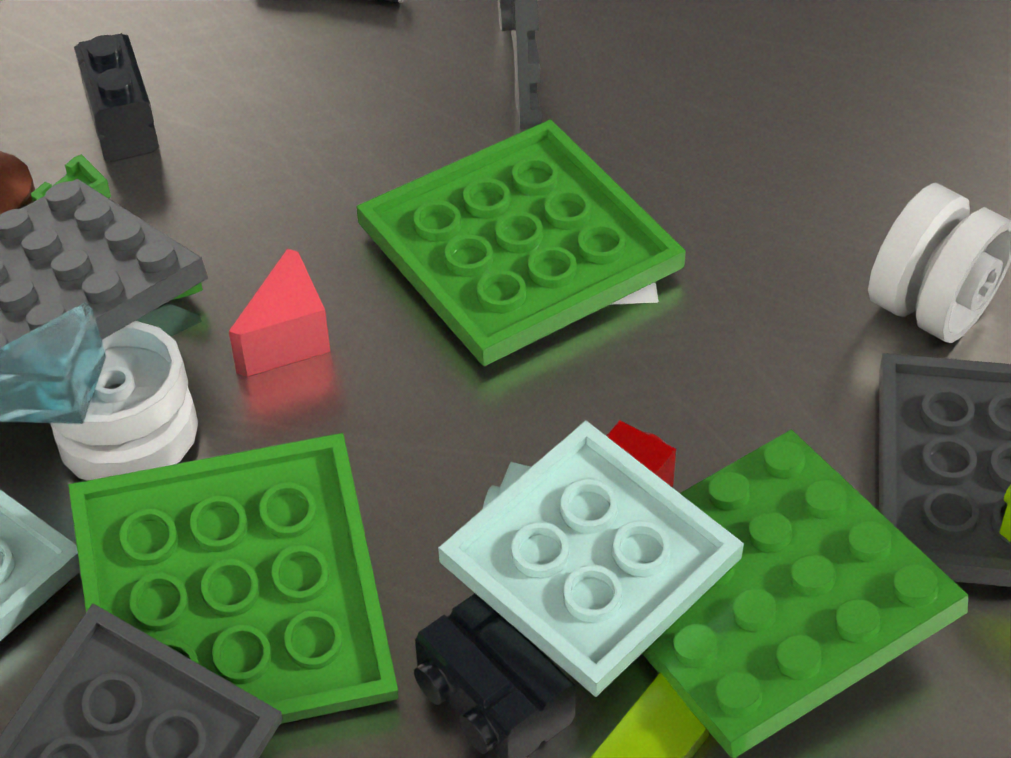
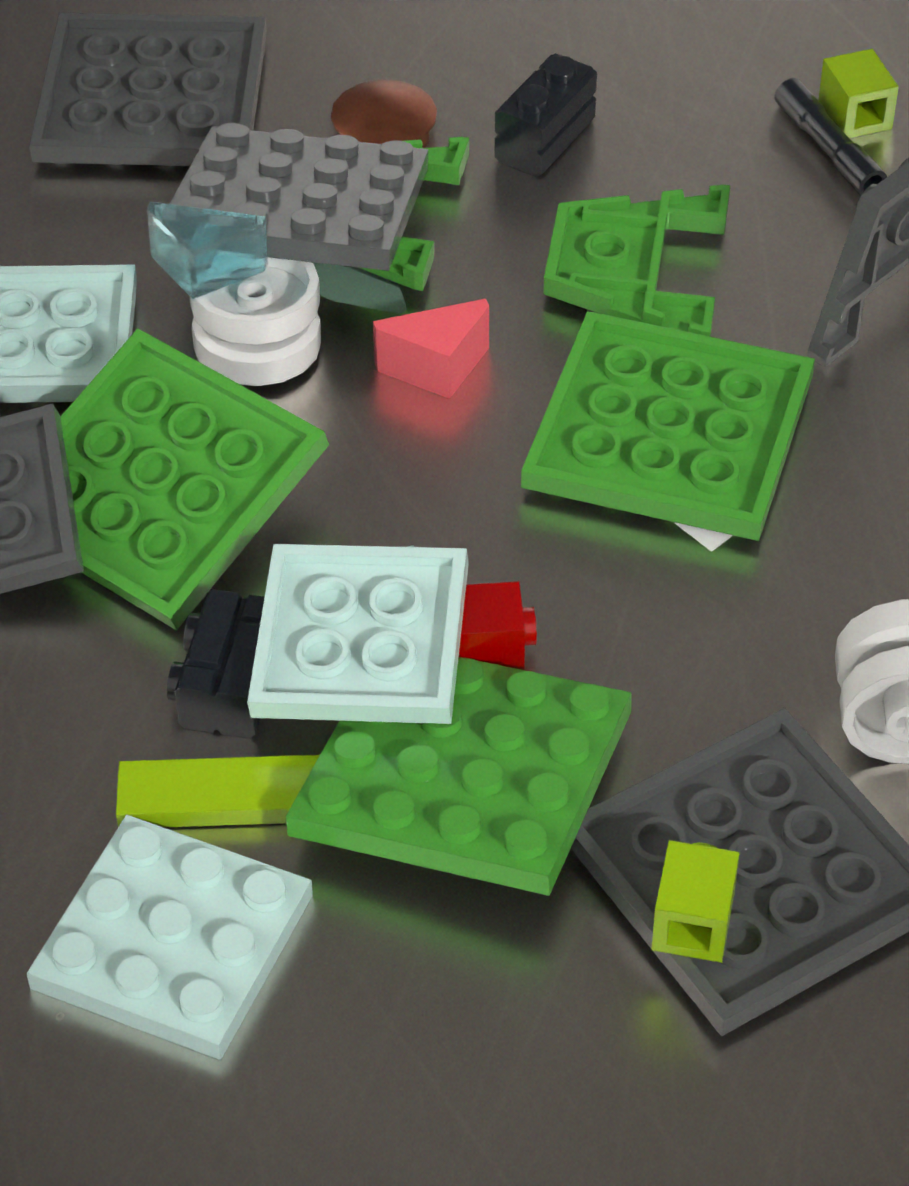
camera: 50 degrees right, 0 degrees up
none -> bright green wing [543,185,731,337]

